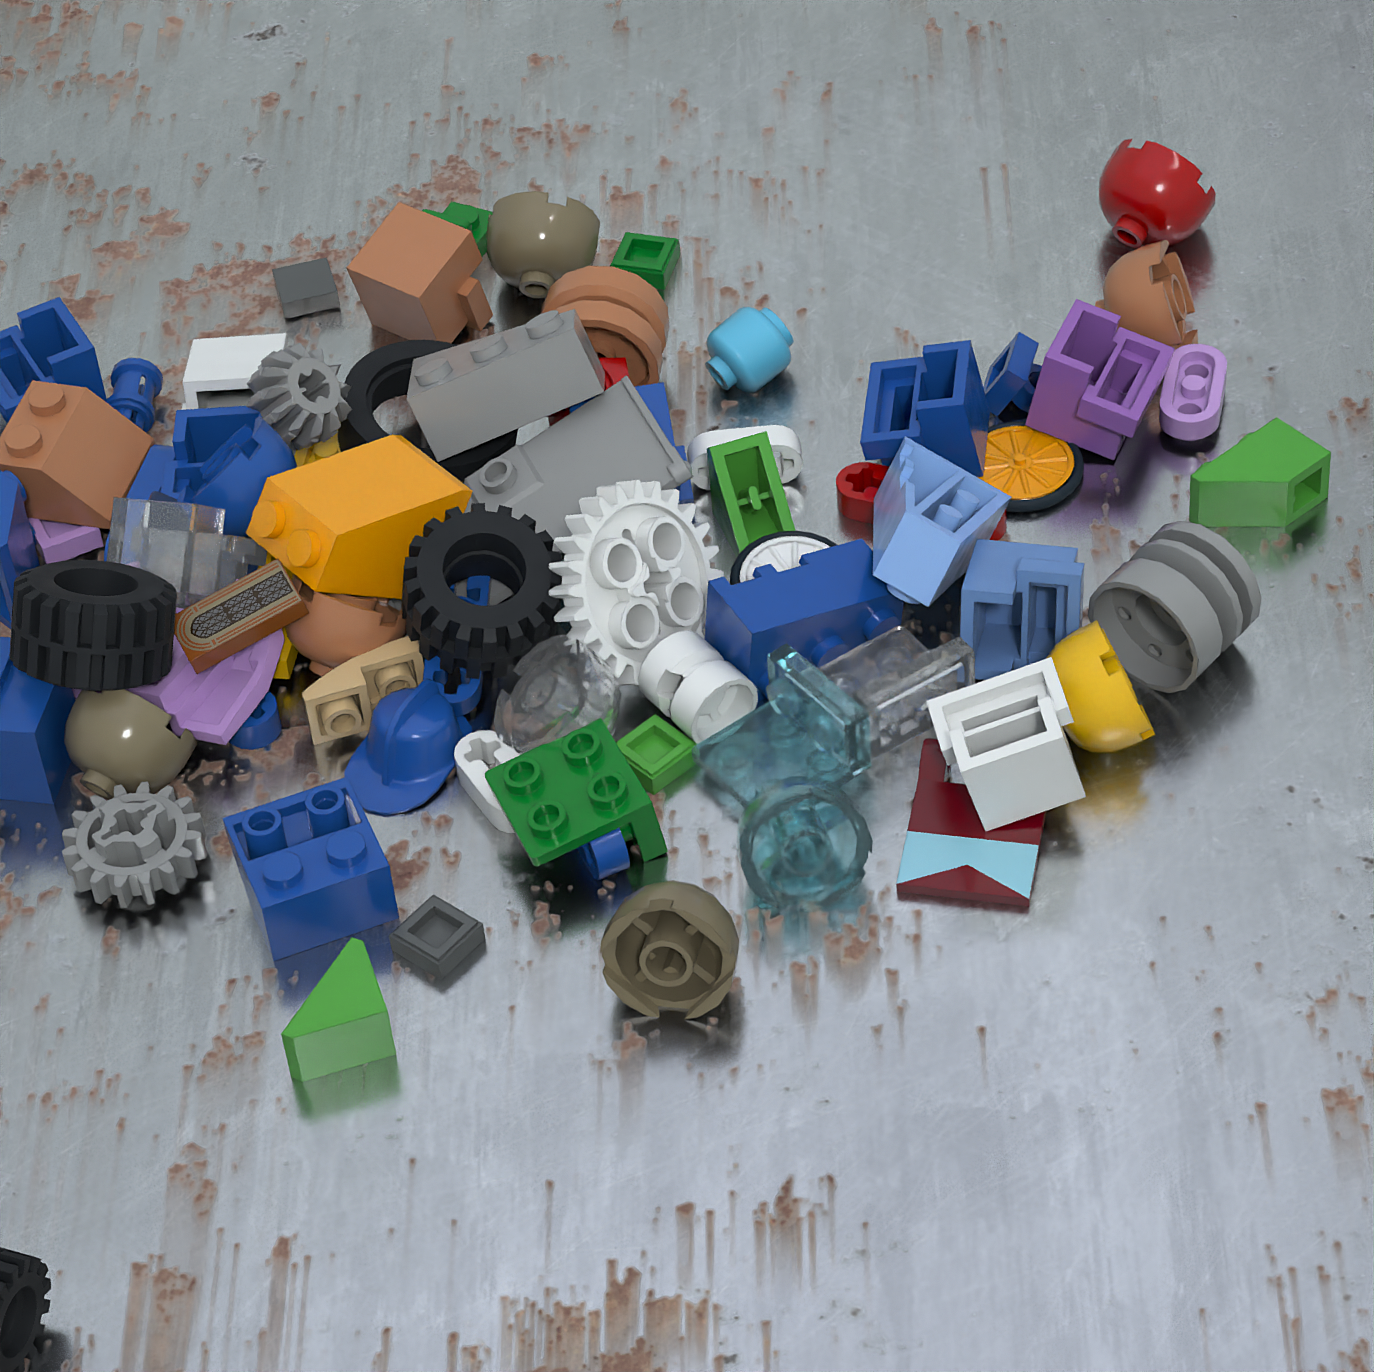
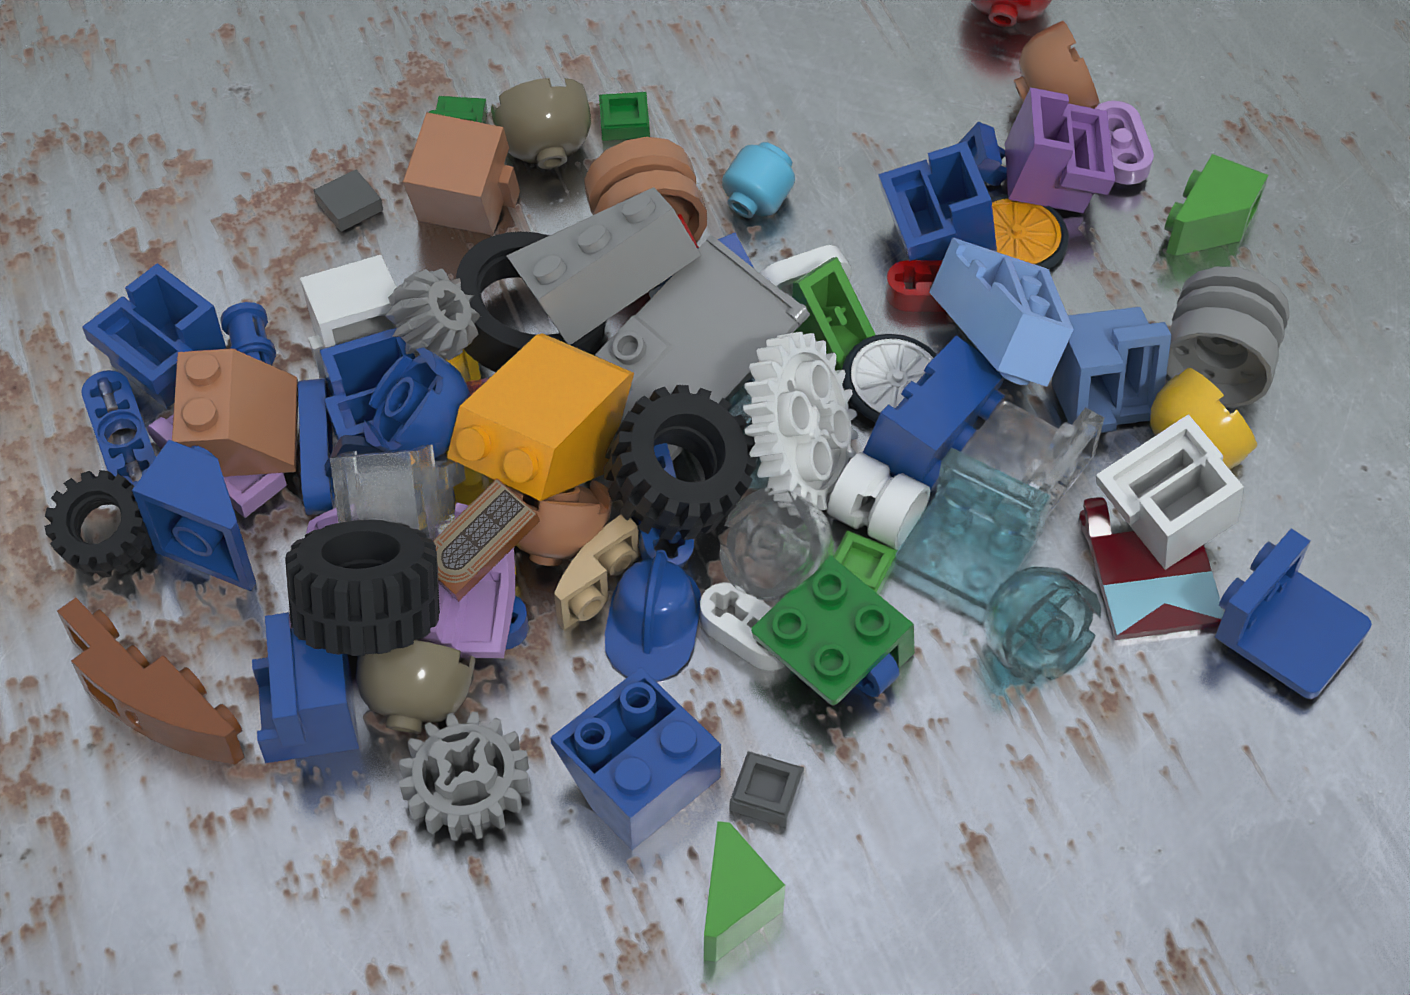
camera: 25 degrees left, 10 degrees up
dark tan cylinder [600,880,739,1019] -> none
none -> blue bracket [1215,528,1372,699]

